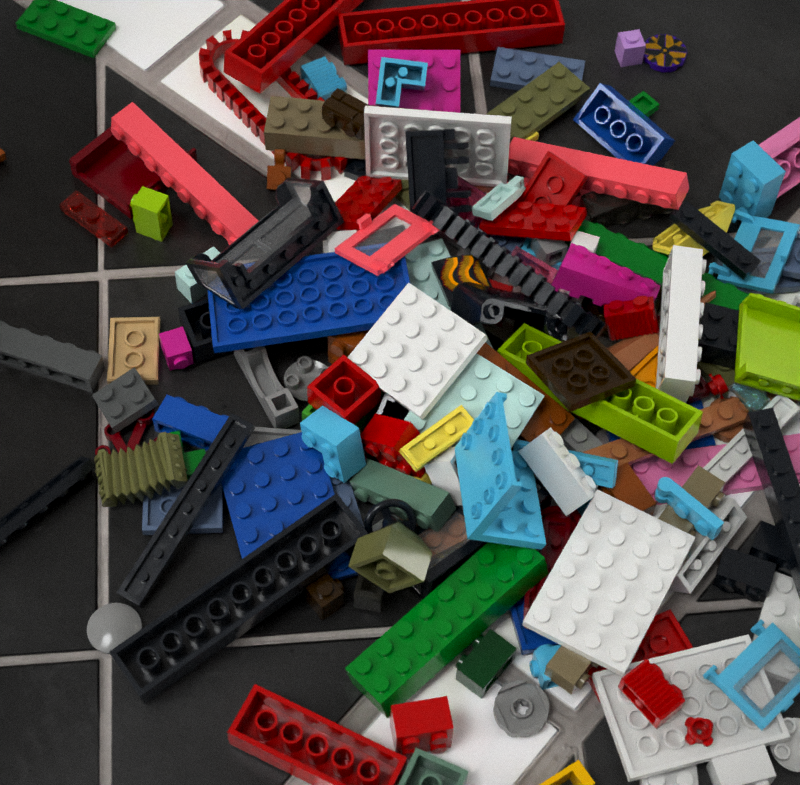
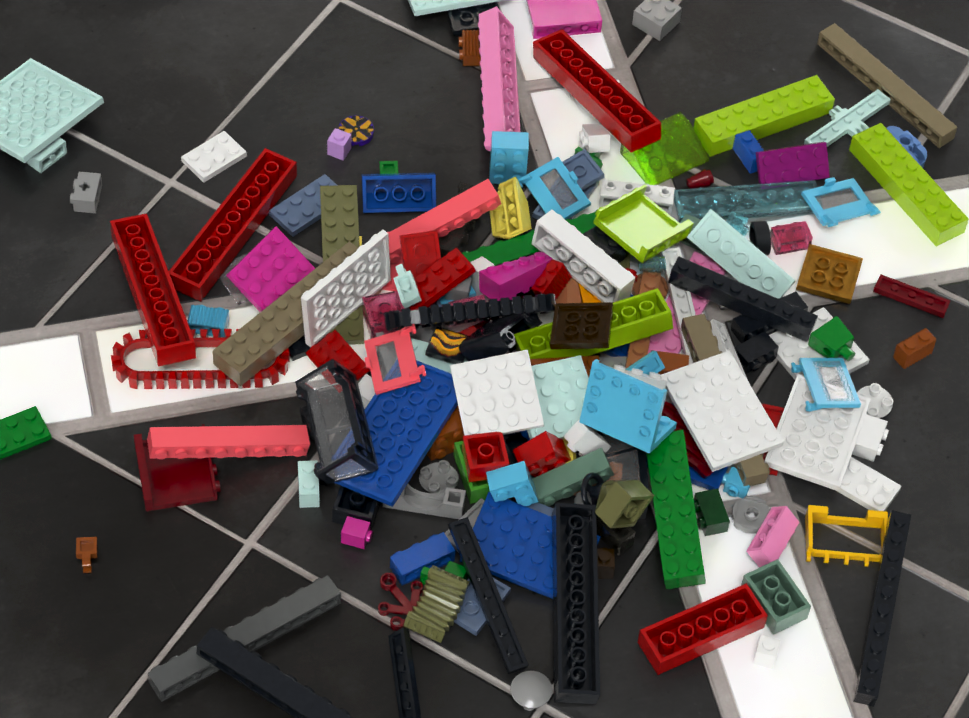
camera: 55 degrees left, 5 degrees down
clear red plate [59,190,128,248] -> none
dark grey plate [92,367,159,433] -> none
tan tile [107,317,161,385] -> none
lime brick [130,186,173,242] -> none
dark orange plate [267,149,292,189] -> none
dark brown brick [322,88,370,140] -> none
medium azure brick [375,57,428,108] -> none
red brick [390,696,454,759] -> none
light yellow tile [399,405,474,472] -> none
black hinge [405,129,472,218] -> none
red brick [618,659,685,729] -> none
medium azure plate [654,477,724,541] -> none
black plate [669,201,761,280] -> none
red plate [685,717,713,747] -> none
none -> bright pink brick [746,506,799,568]

